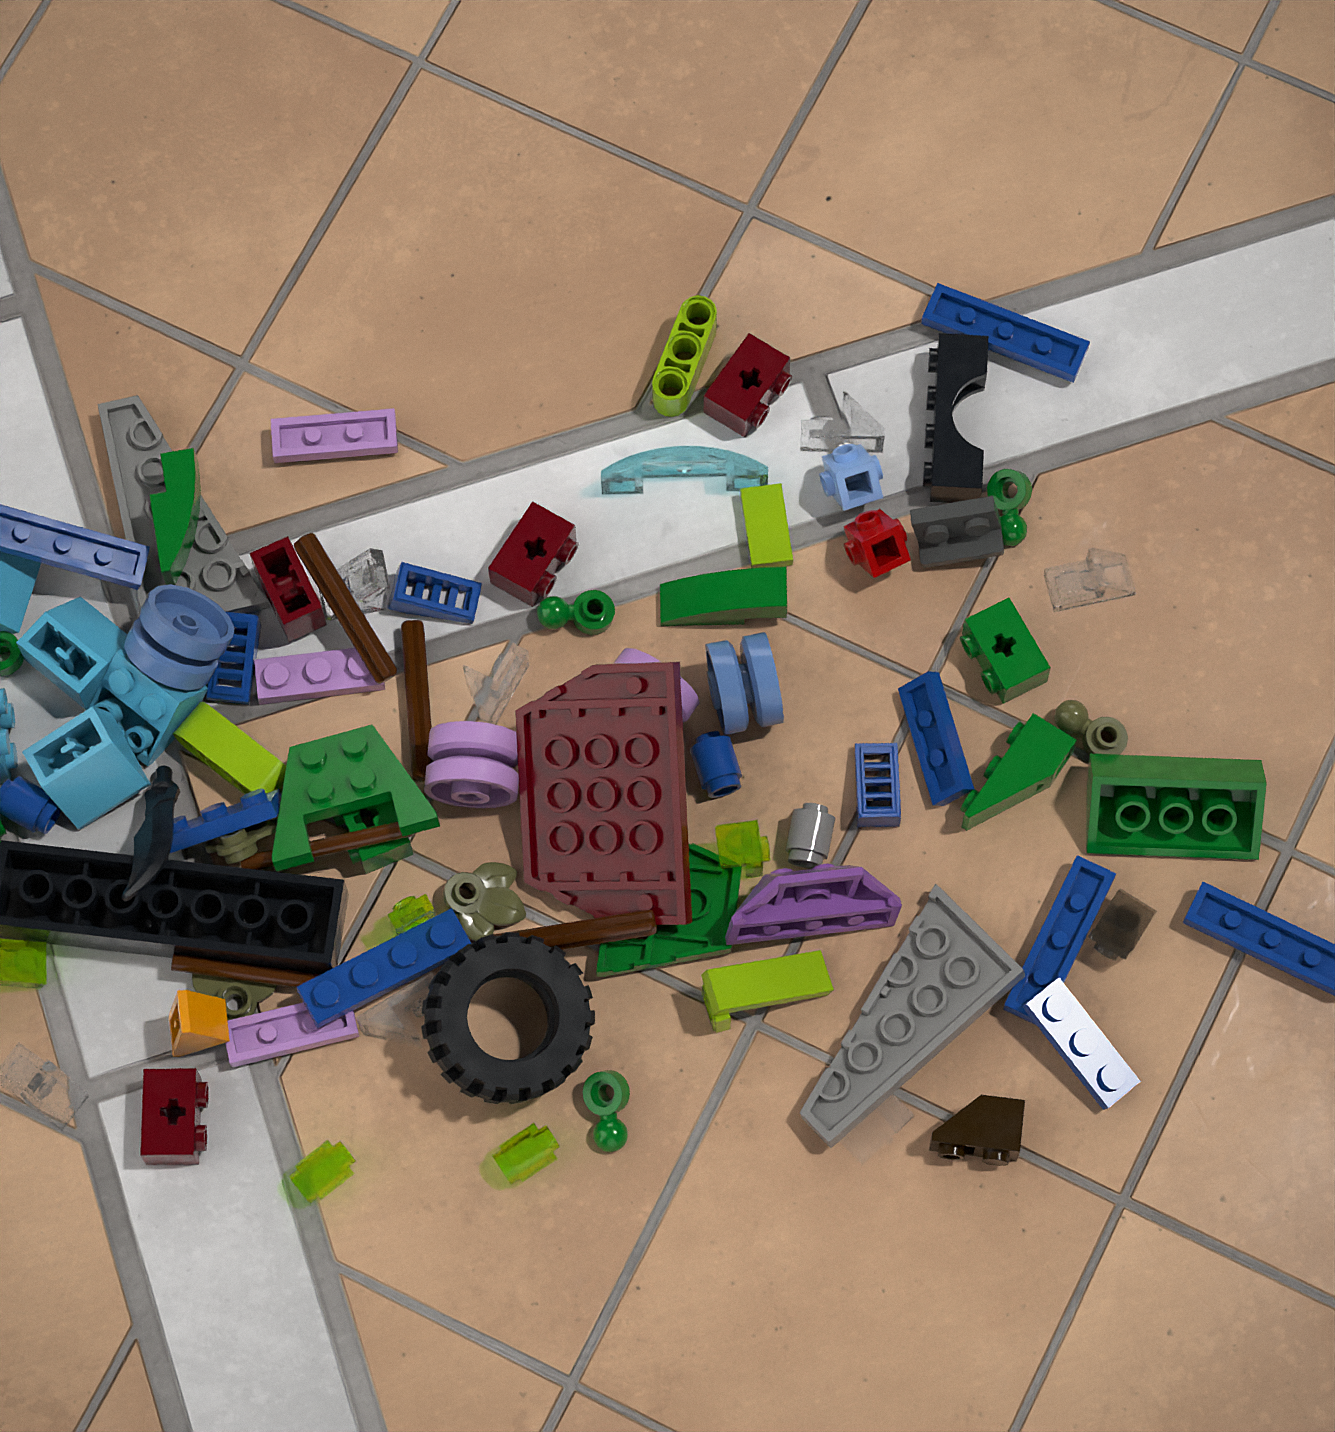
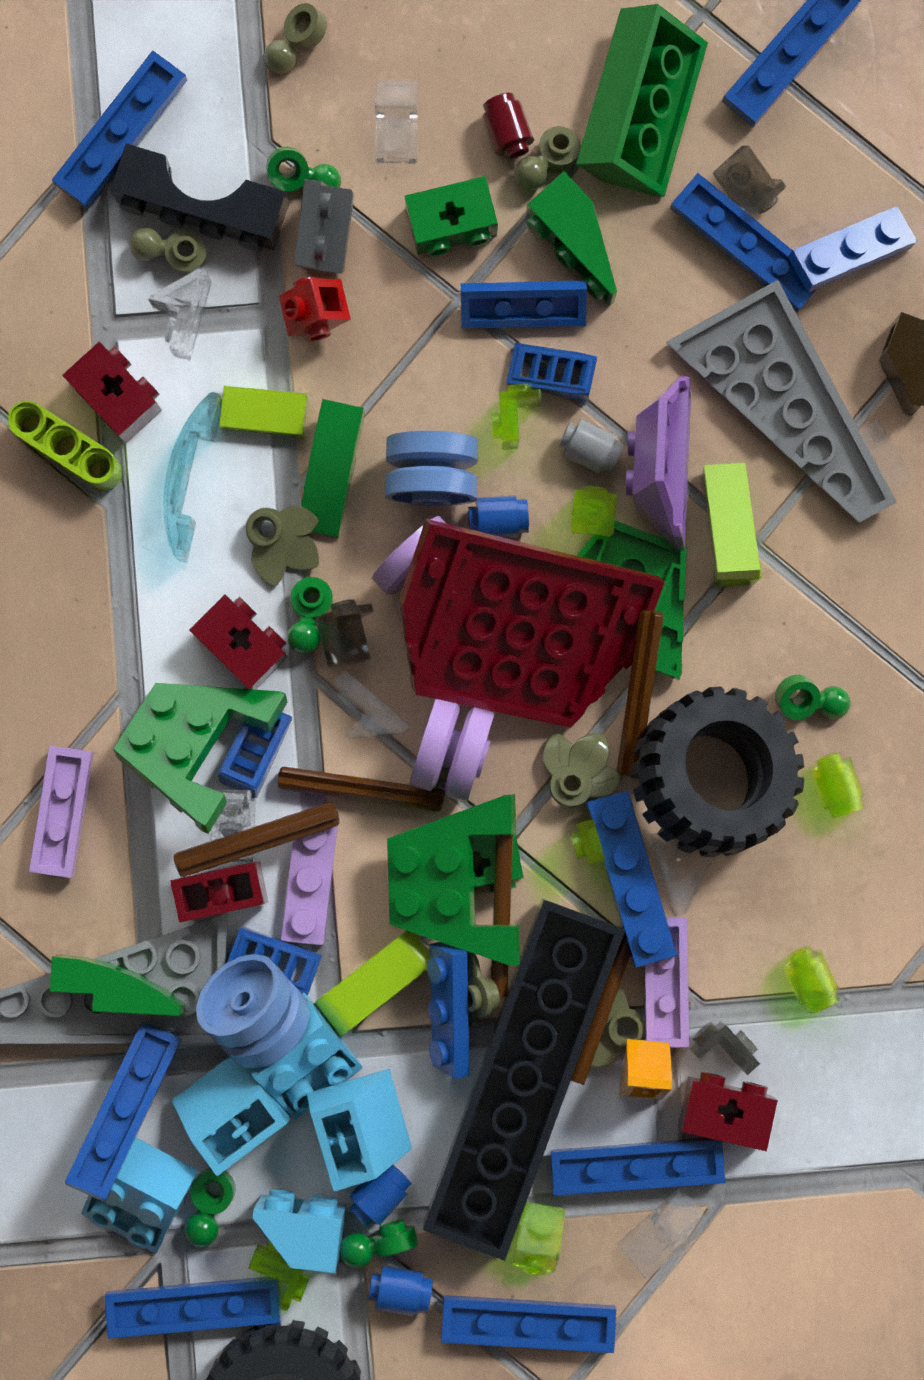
camera: 80 degrees left, 15 degrees up
black sword [122,765,180,901] -> none
light blue brick [819,444,883,511] -> none
none -> wing [113,683,288,834]
none -> olive plate [130,228,206,275]
none -> olive plate [246,506,319,586]
none -> olive plate [264,3,327,74]
none -> clear smoke bracket [316,599,374,667]
none -> dark red brick [482,92,534,160]
none -> clear neon green bracket [491,384,542,450]
none -> blue plate [550,1138,726,1196]
none -> clear smoke bracket [690,1021,760,1075]

